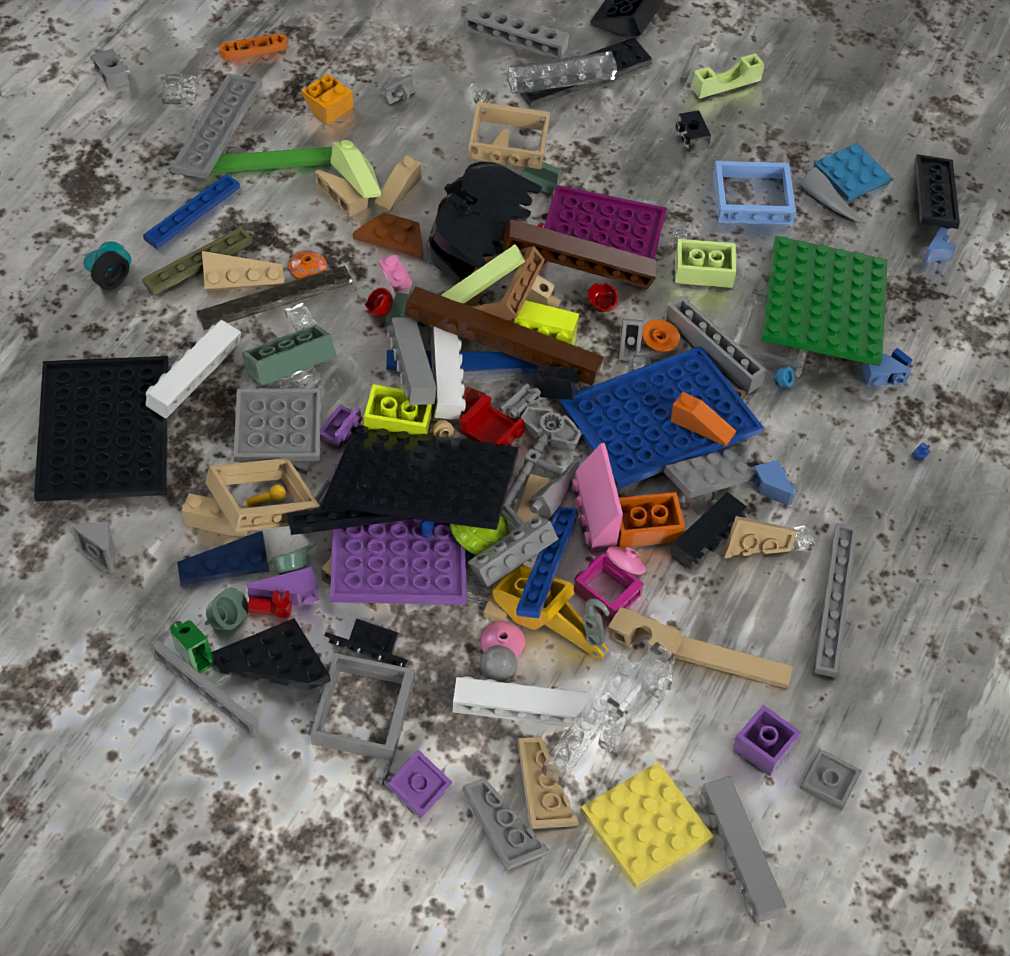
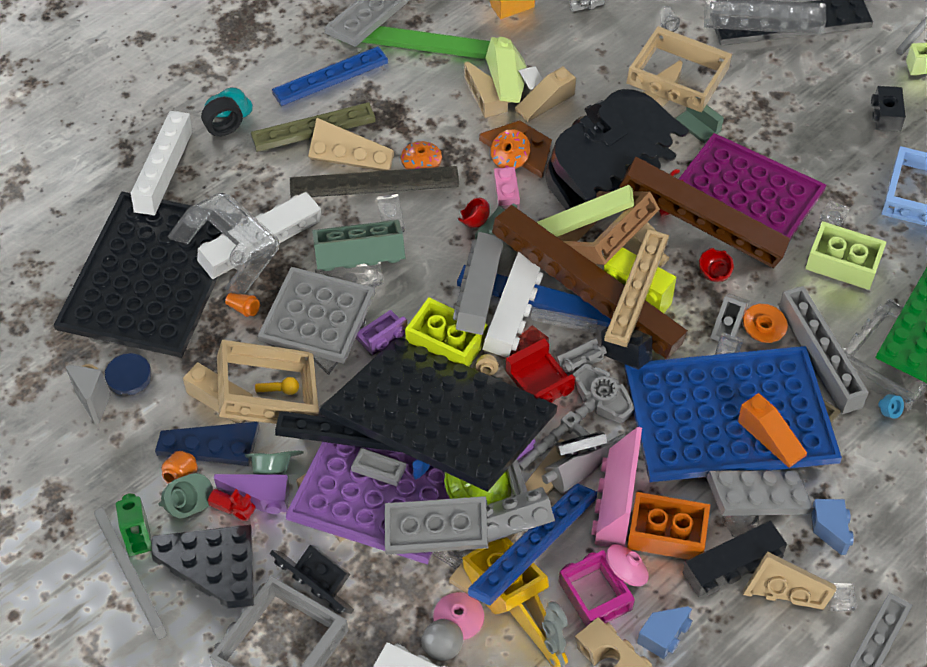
camera: 25 degrees right, 0 degrees up
none -> dark blue tile [105,353,152,395]
none -> white brick [131,111,192,215]
none -> orange head [161,451,198,484]
none -> clear windscreen [167,193,279,294]
none -> orange cone [225,293,260,317]
none -> light grey tile [351,448,406,486]
none -> light grey plate [385,497,488,555]
none -> orange dish [491,129,531,169]
none -> white sticker [519,66,543,90]
none -> plate [555,431,607,458]
none -> tan tile [604,229,669,347]
none -> medium blue slope [637,606,693,659]

